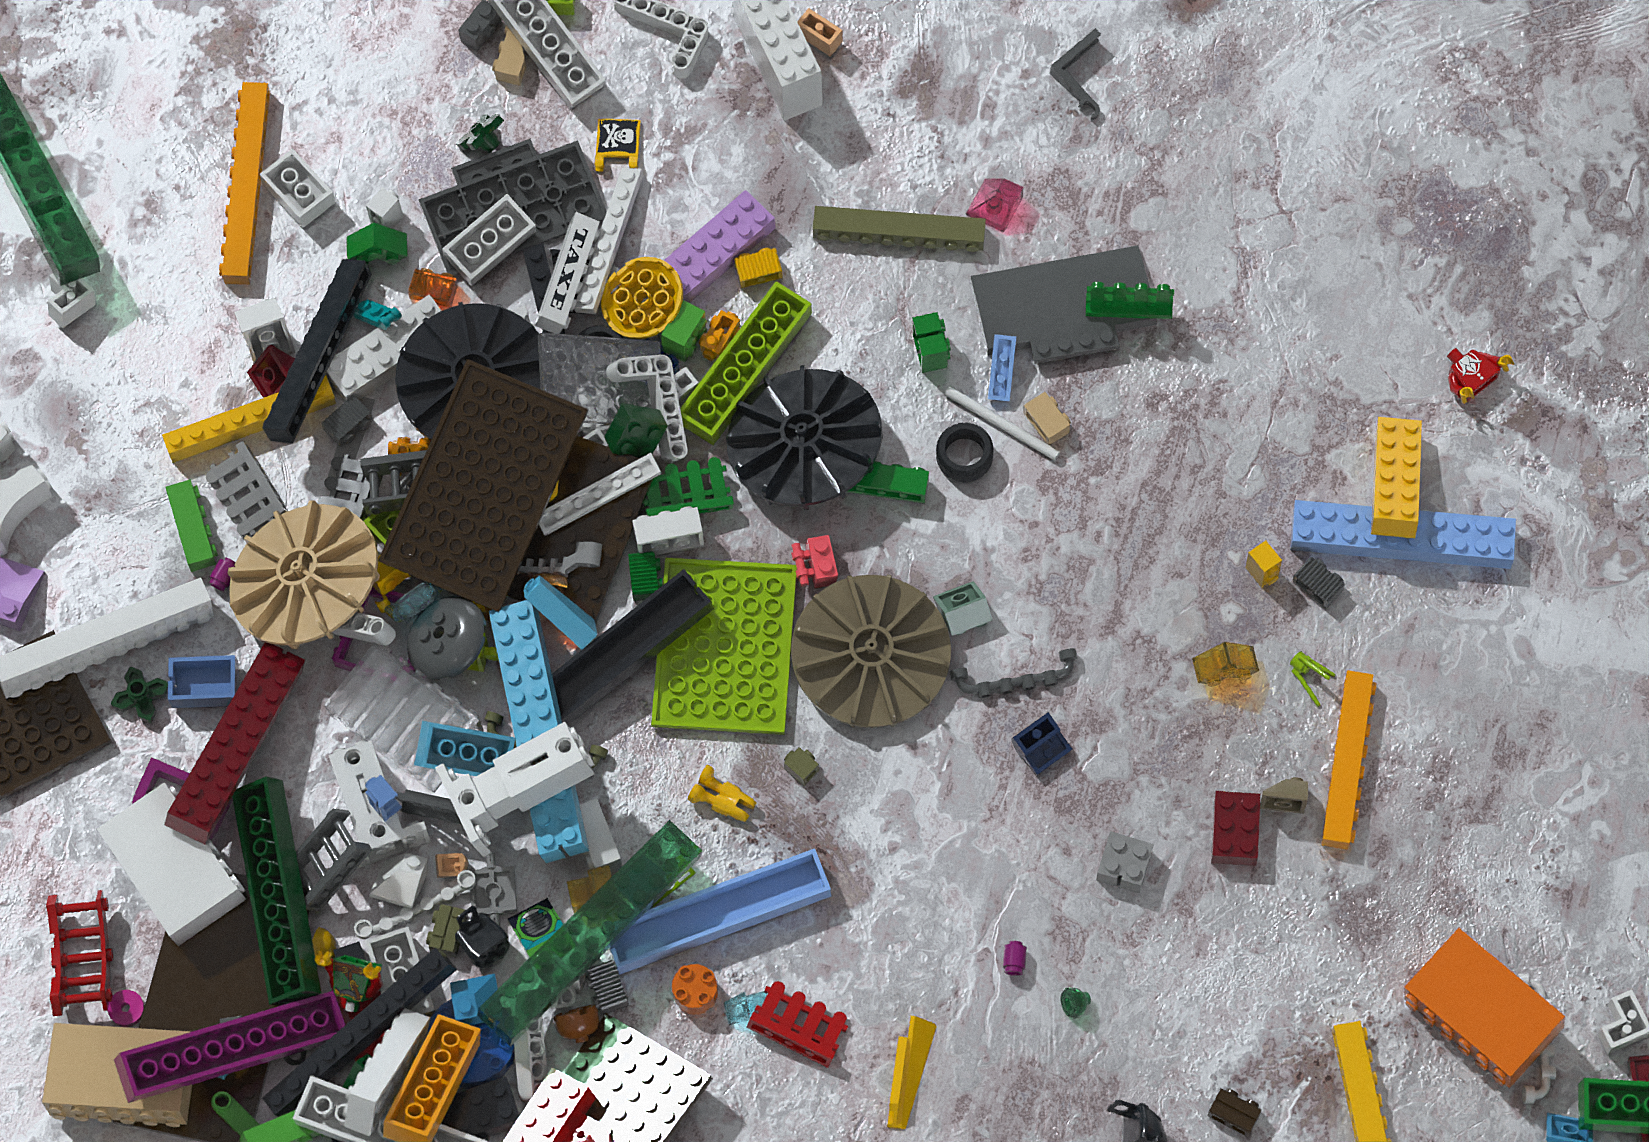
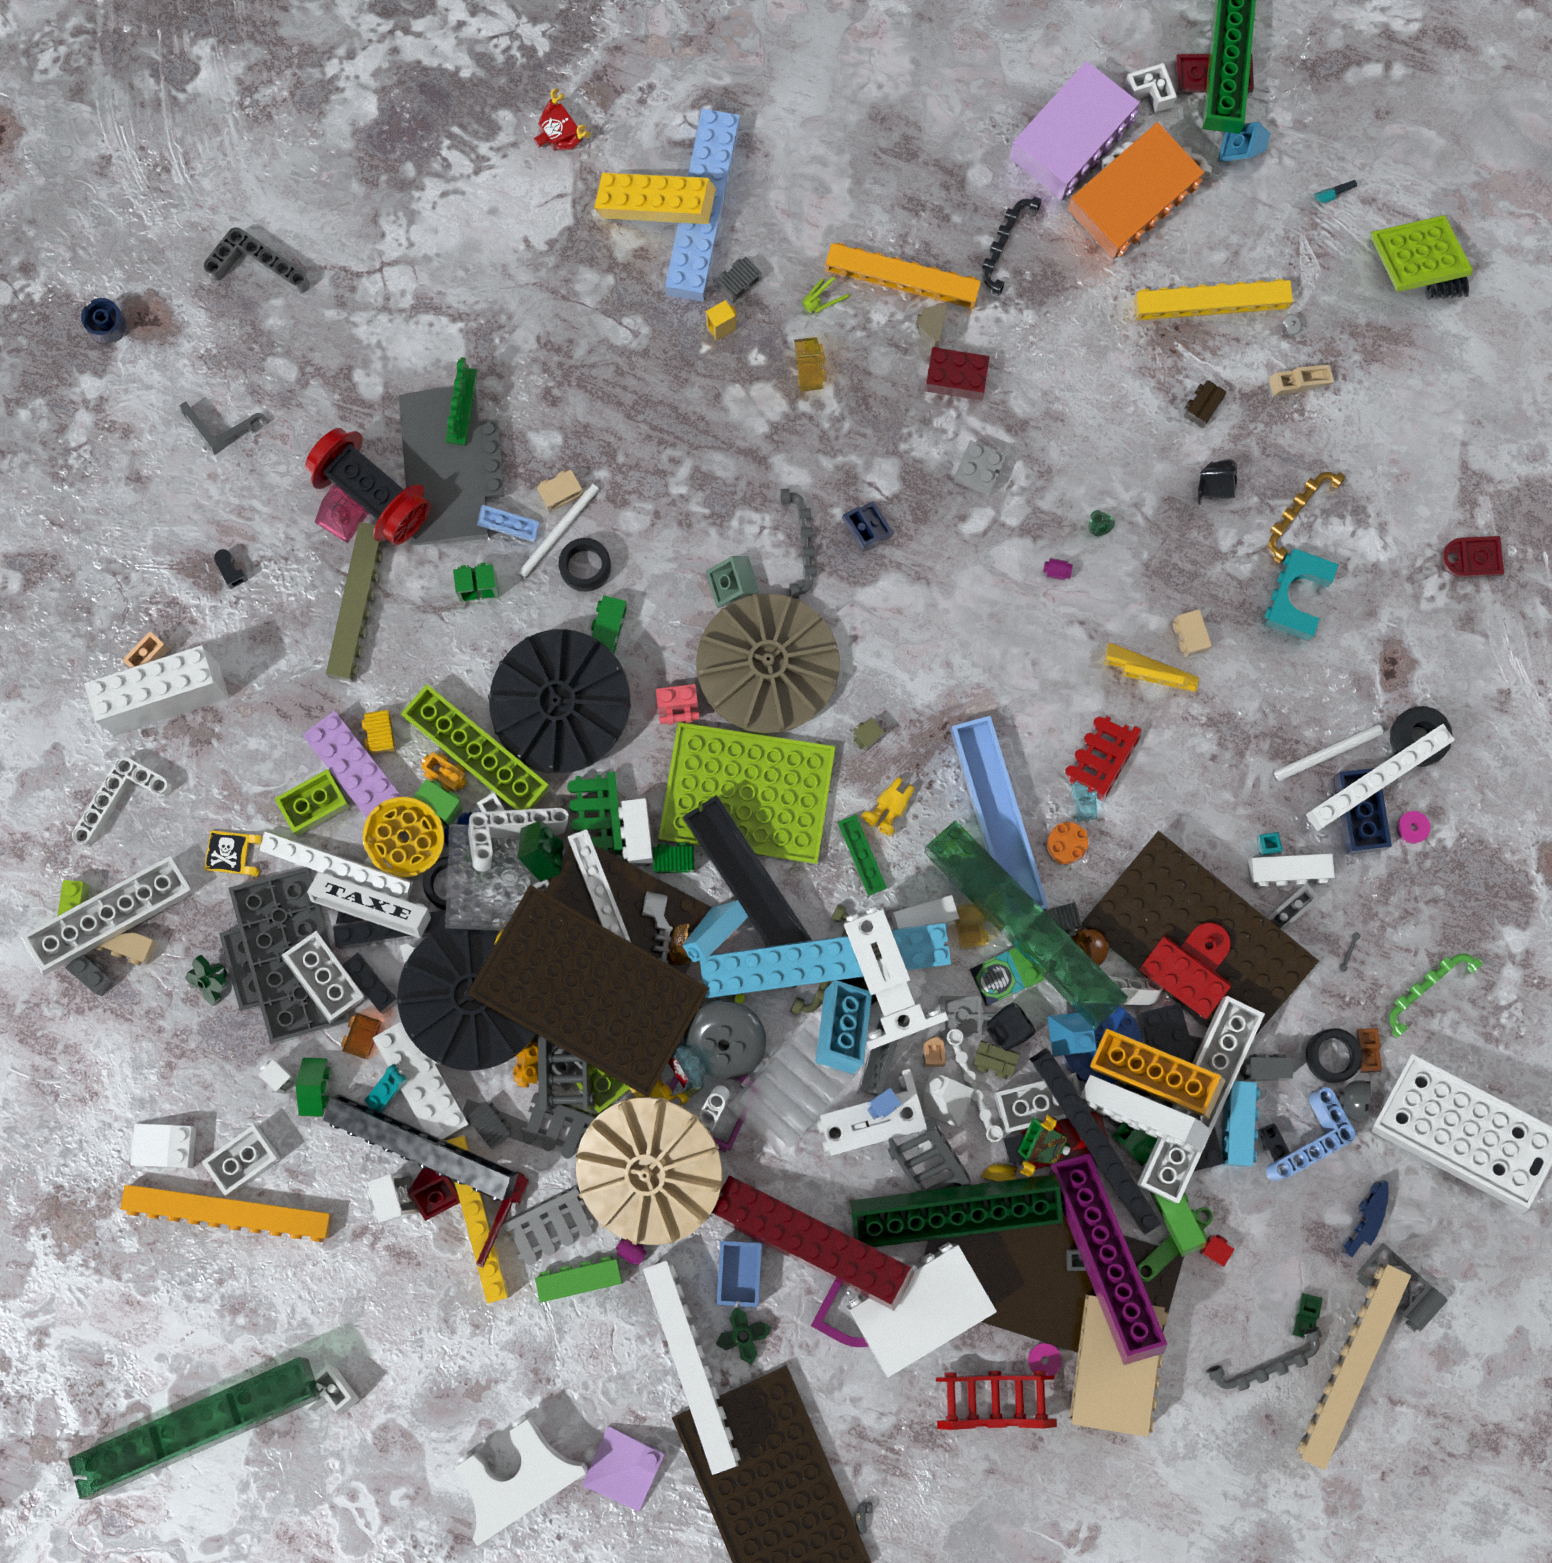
camera: 90 degrees left, 10 degrees up
none -> white slope [131,1124,197,1168]
none -> dark grey beam [204,227,310,293]
none -> black leg [214,549,248,589]
none -> lime brick [274,769,350,837]
none -> brick [305,428,431,546]
none -> black brick [342,952,397,1014]
none -> dark red piece [476,1171,529,1268]
none -> green plate [837,815,887,897]
none -> black bar [982,196,1042,296]
none -> lavender brick [1009,60,1140,200]
none -> tan brick [1173,609,1212,657]

